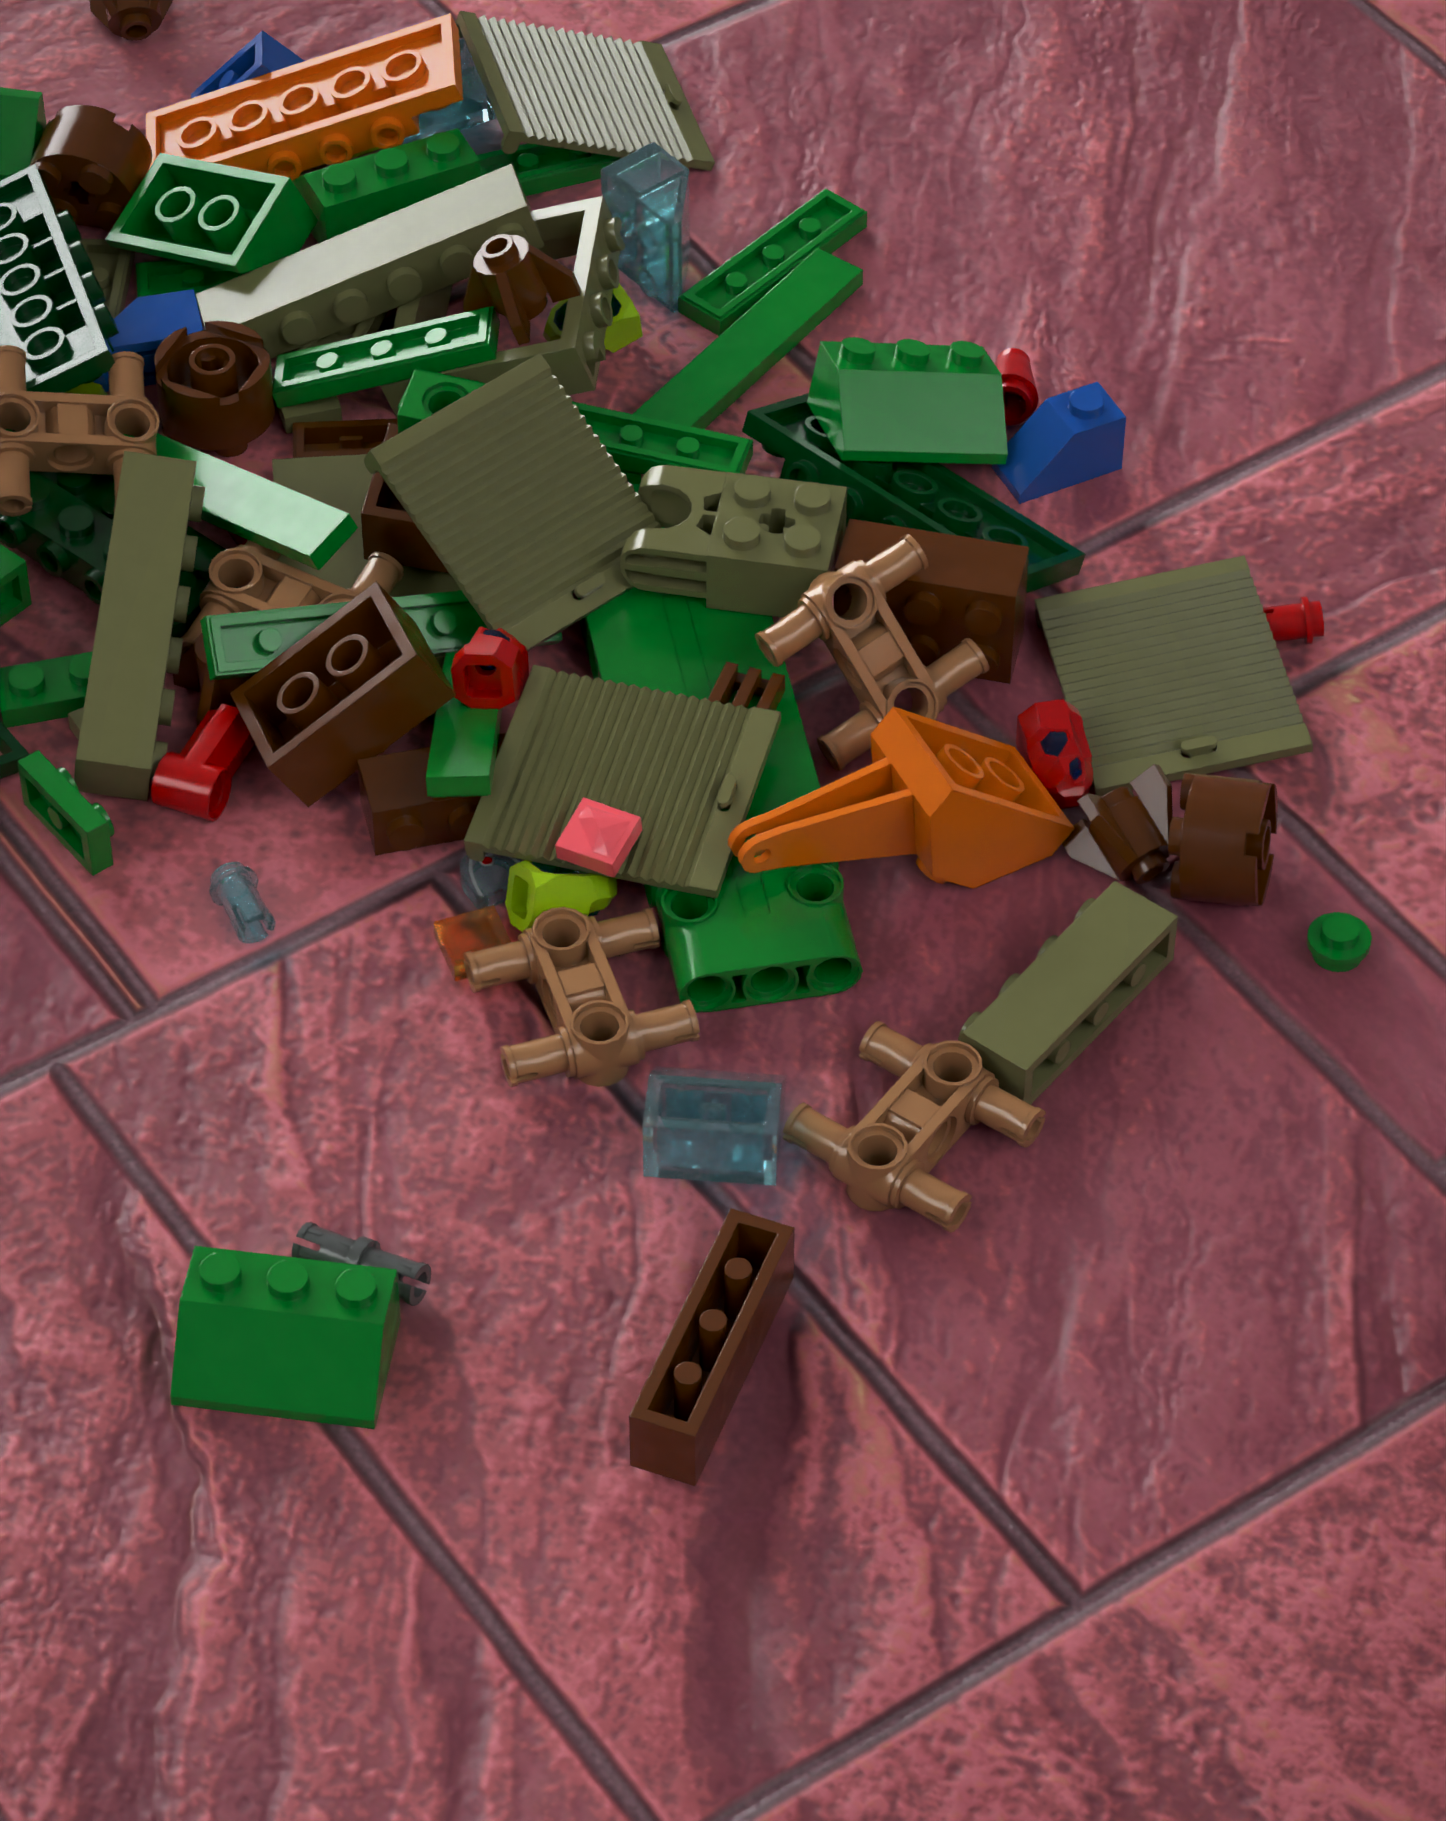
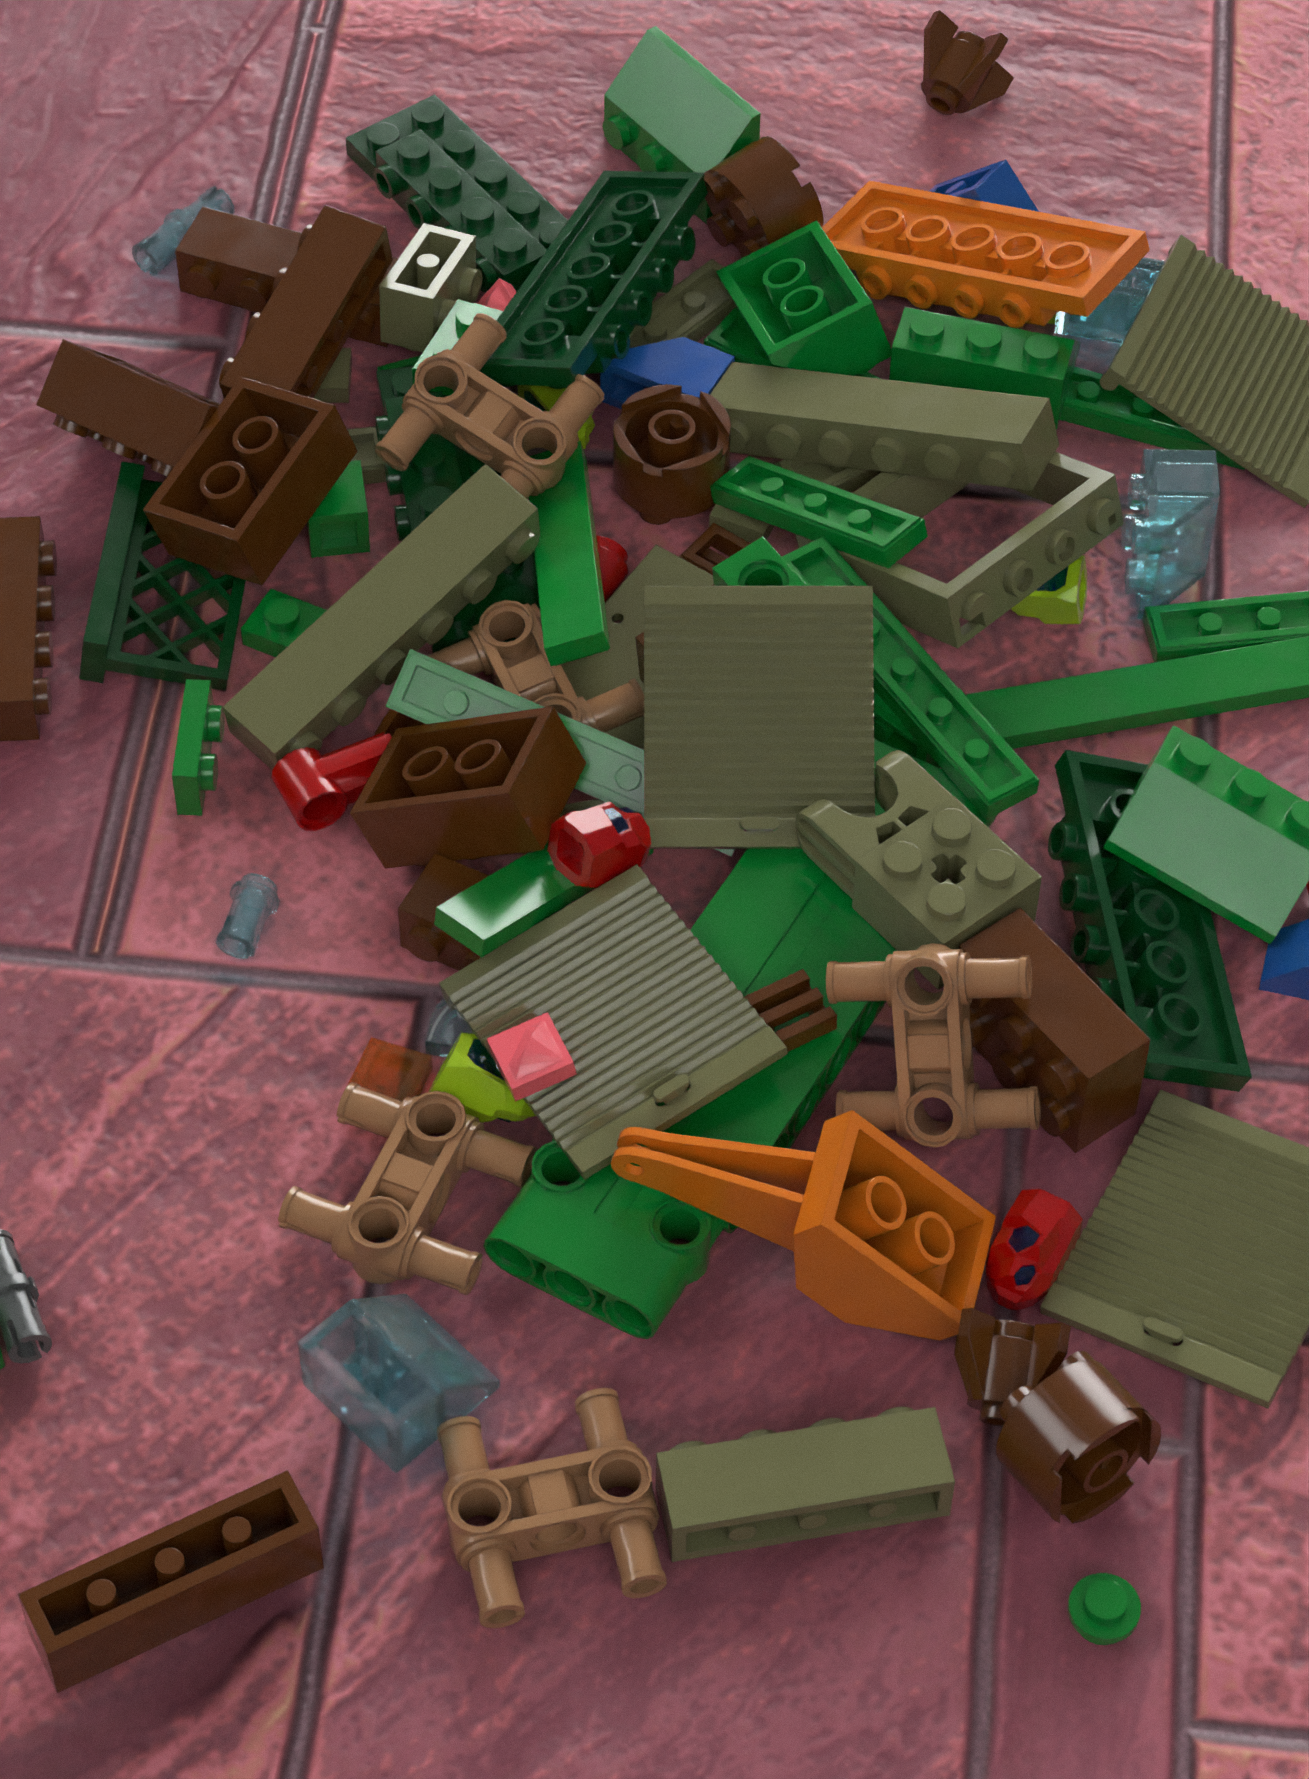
camera: 40 degrees right, 5 degrees up
reddish brown brick [463,234,580,345] -> none

